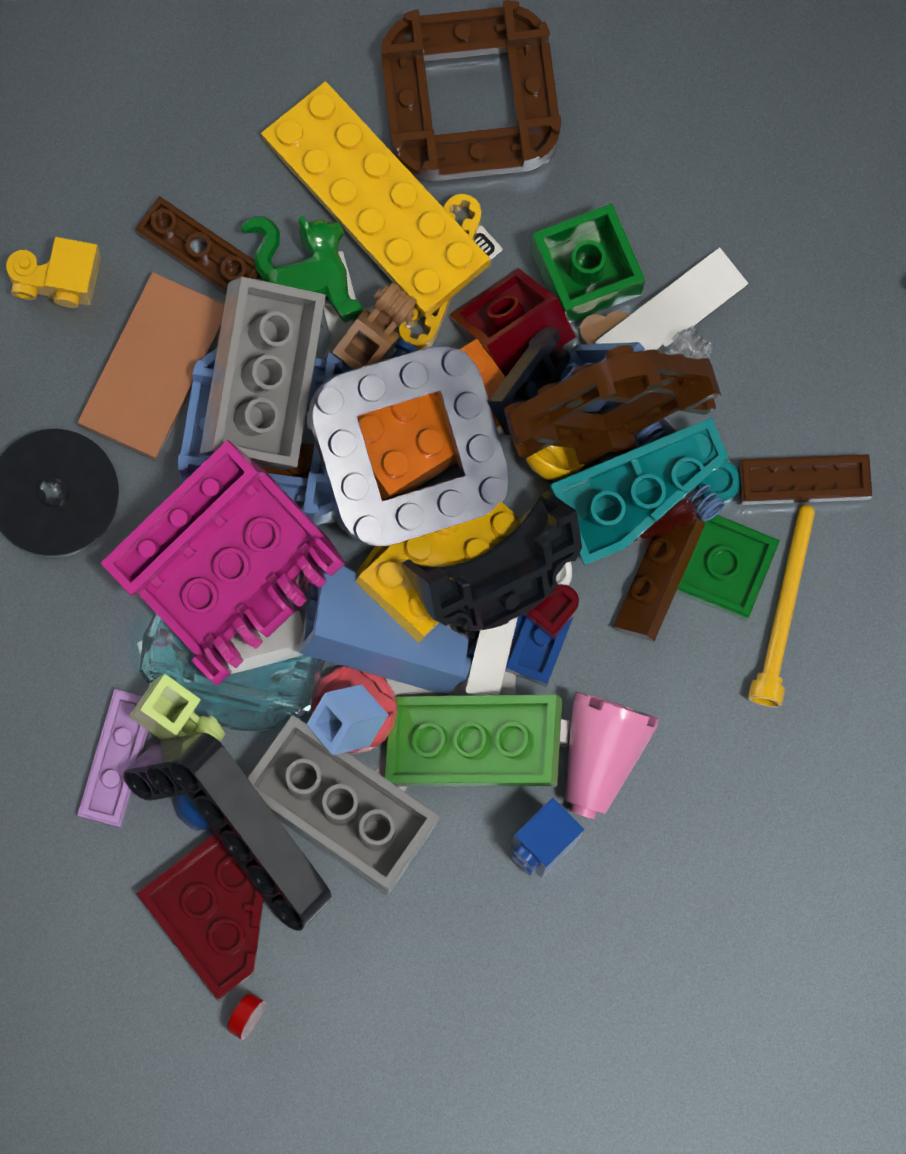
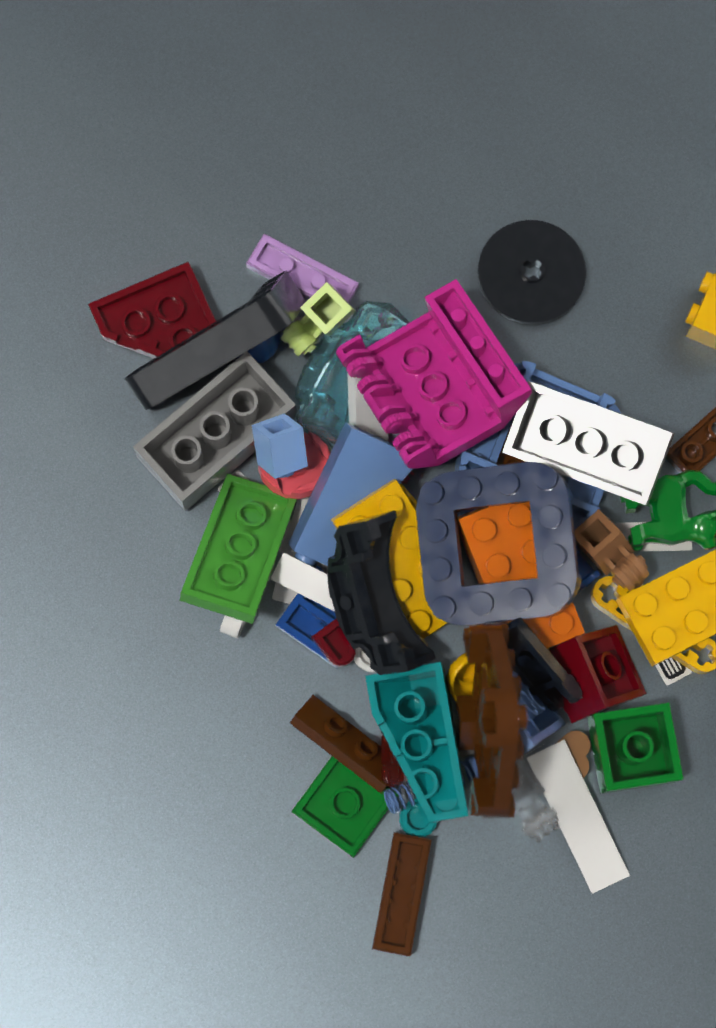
camera: 105 degrees right, 0 degrees up
nougat tile [77,272,225,461] -> none
red tile [227,993,266,1040] -> none
blue brick [511,798,585,878] -> none
bright pink cone [564,691,660,819] -> none
yellow piece [747,504,815,707] -> none

